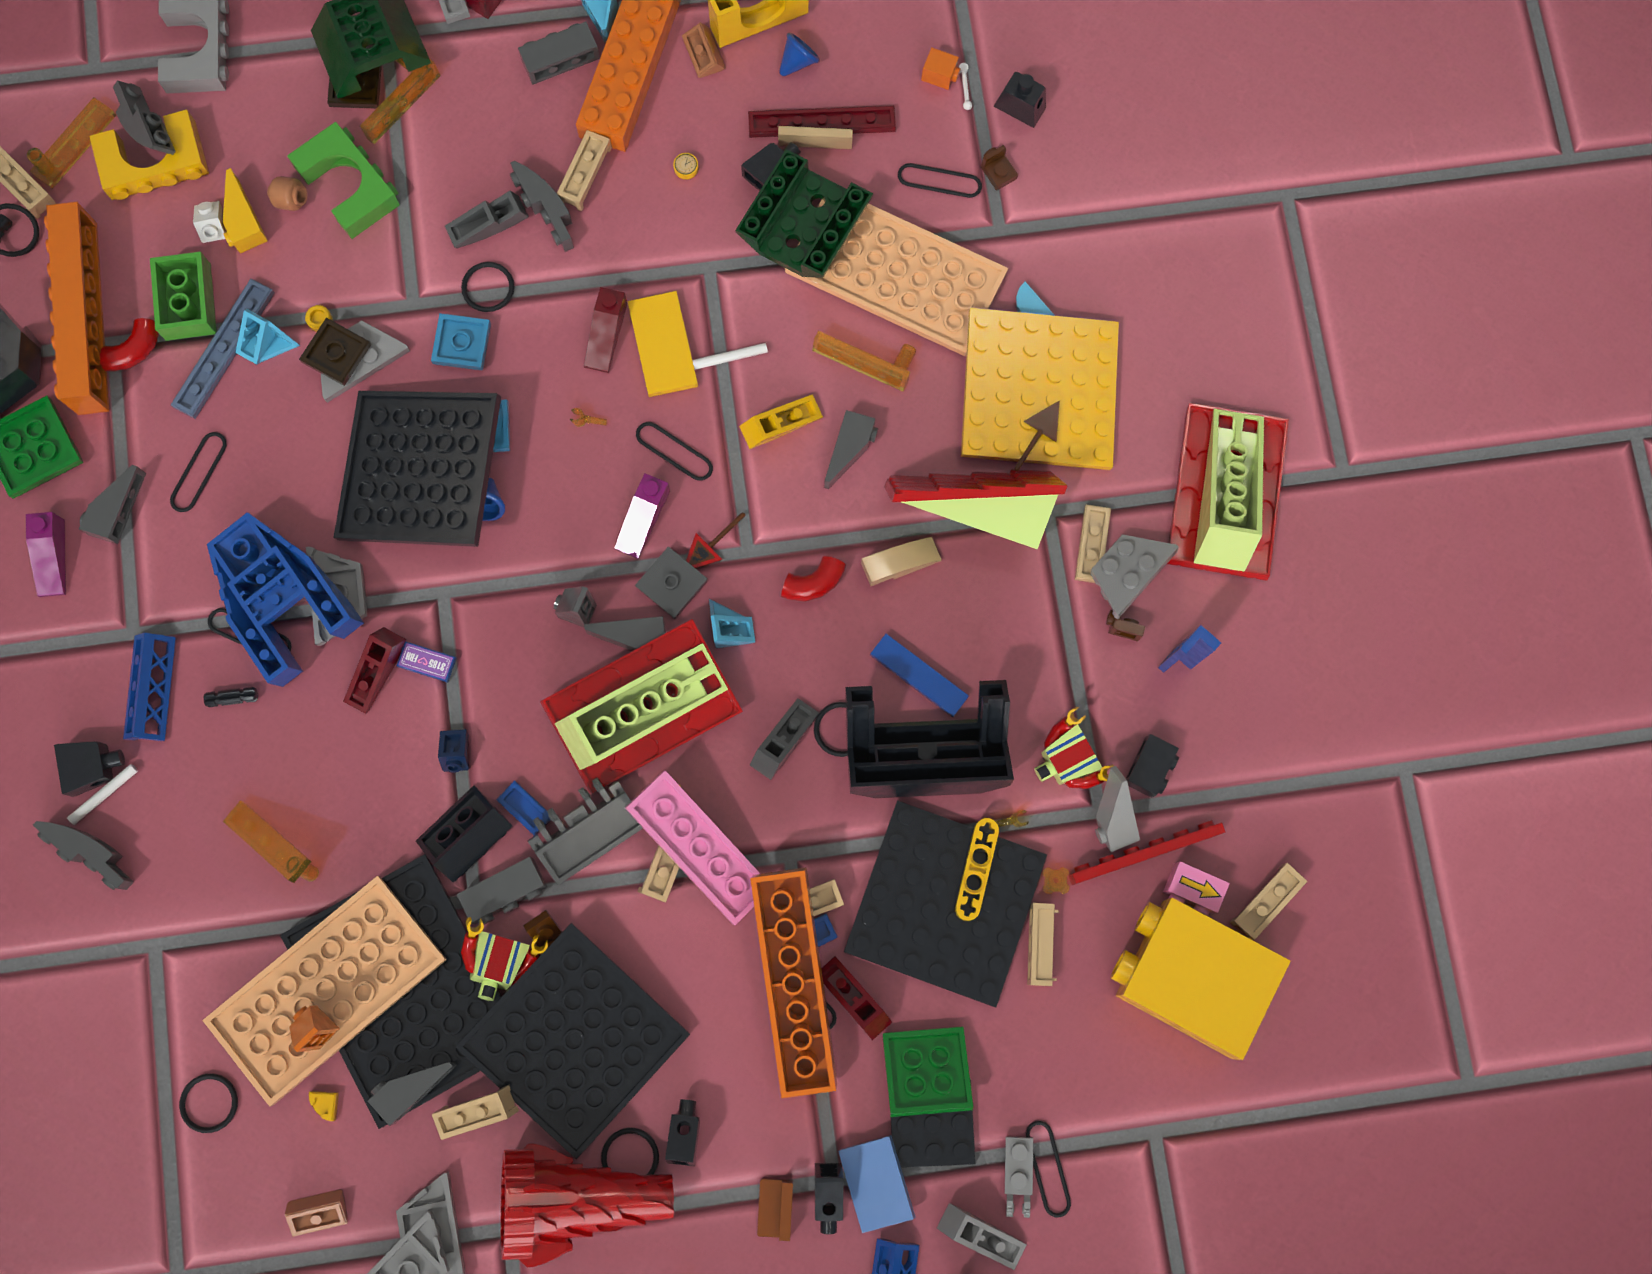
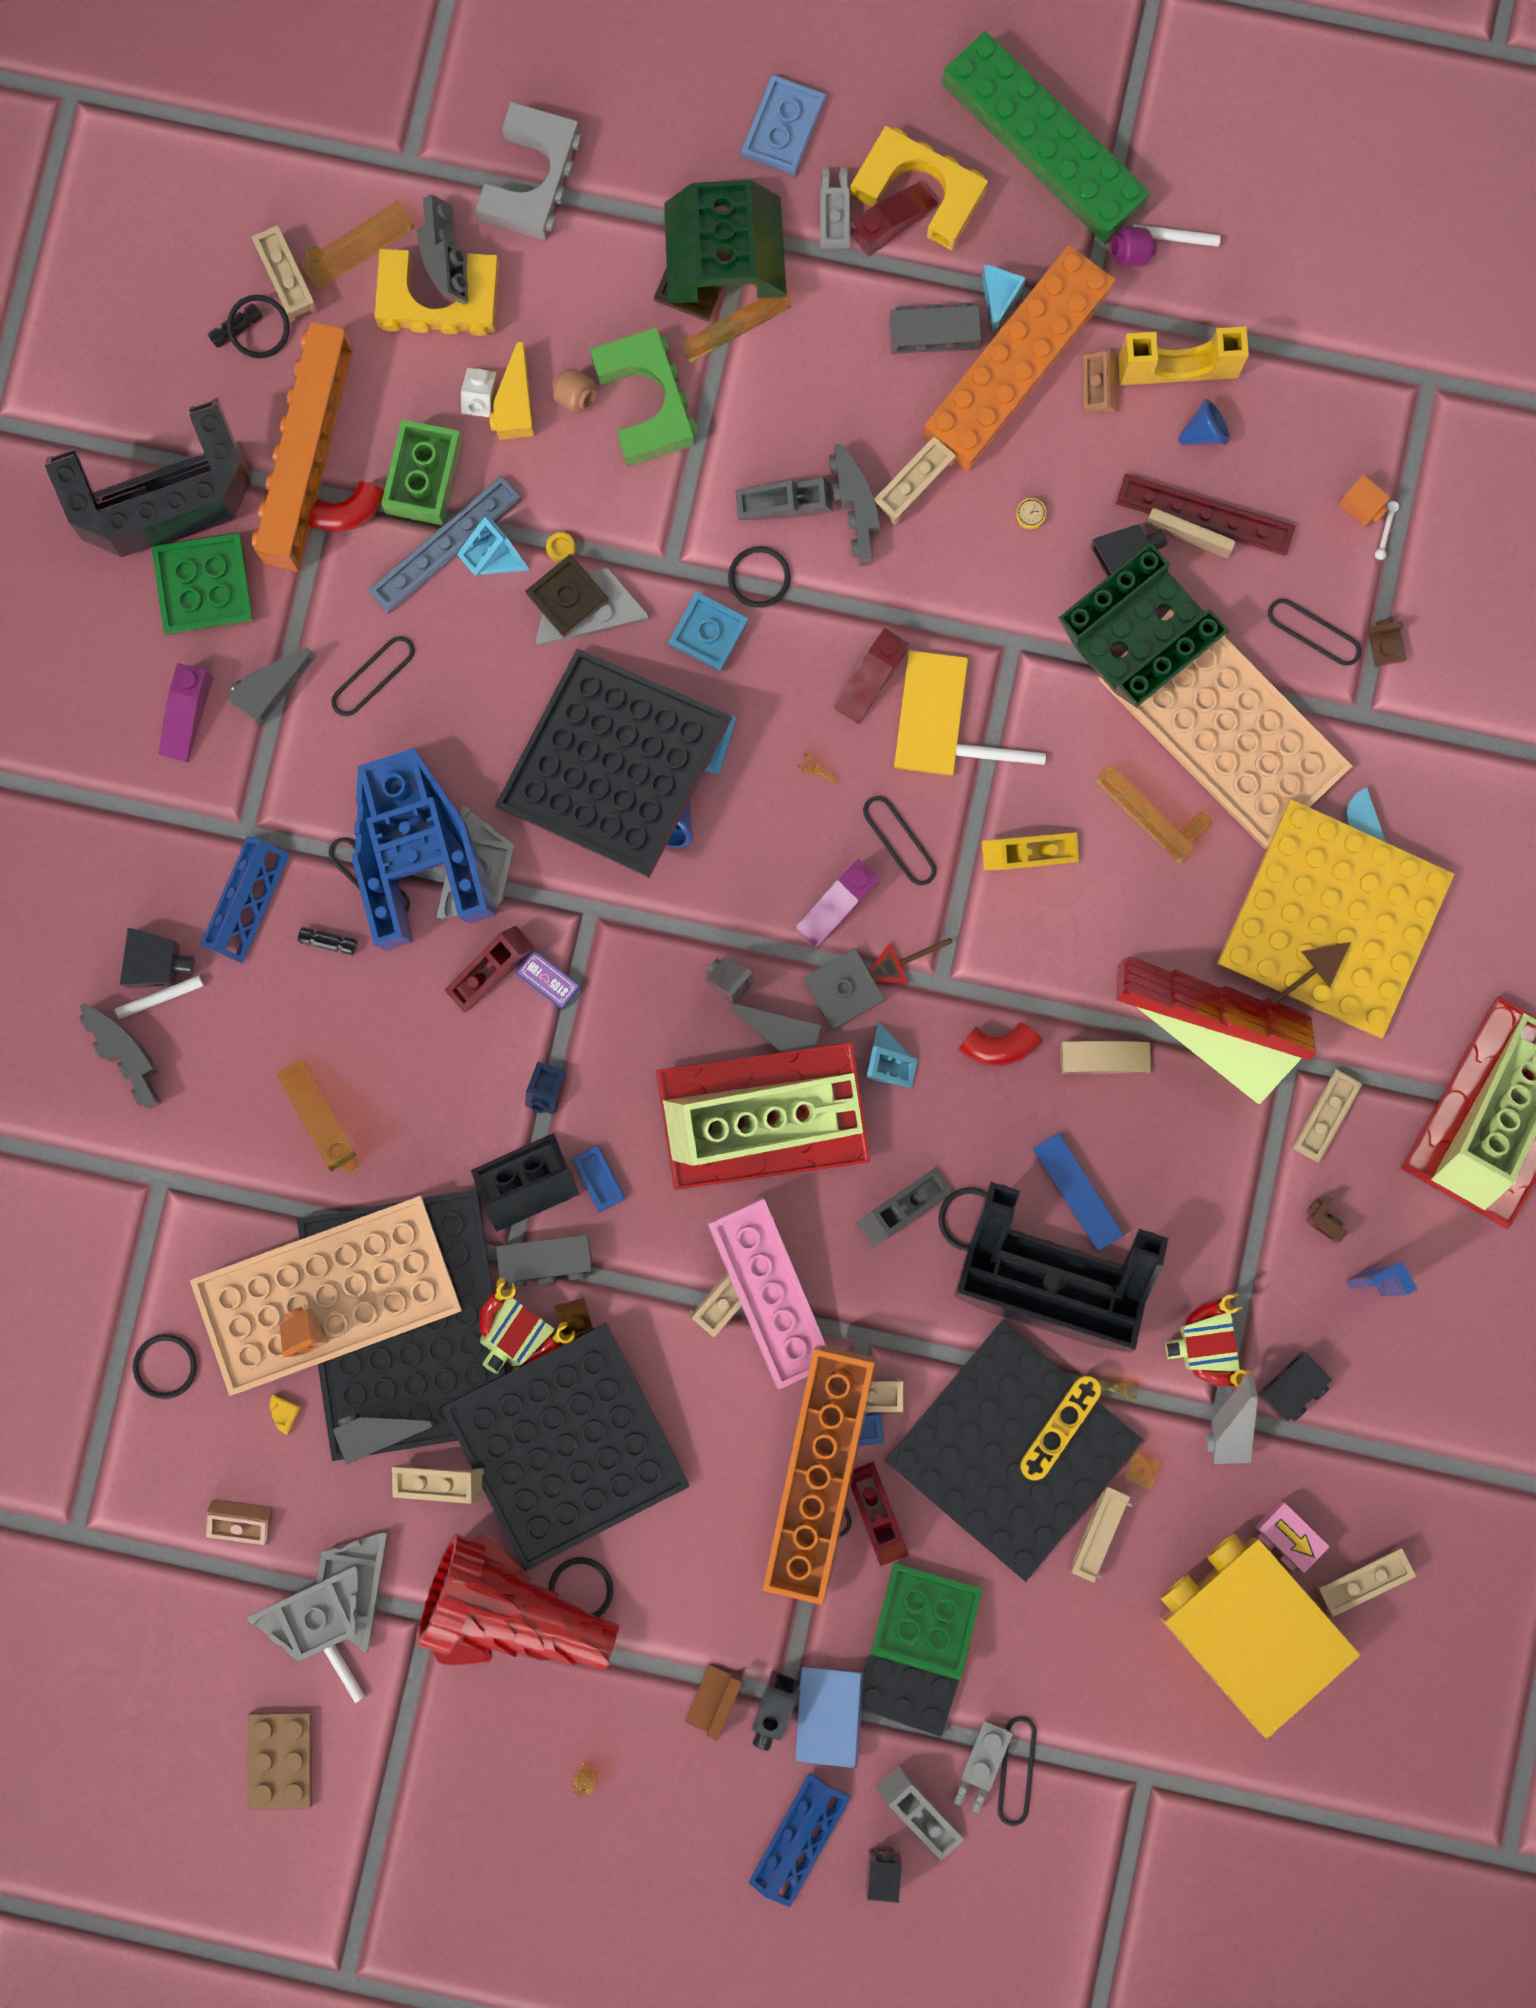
camera: 30 degrees right, 5 degrees up
dark grey hinge [527,778,643,885] -> none
black torso [665,1099,700,1167] -> none
dark grey slope [824,410,878,489] -> none
black torso [994,72,1046,128] -> none
red plate [1069,820,1226,885] -> none
light grey wing [1091,534,1178,619] -> none

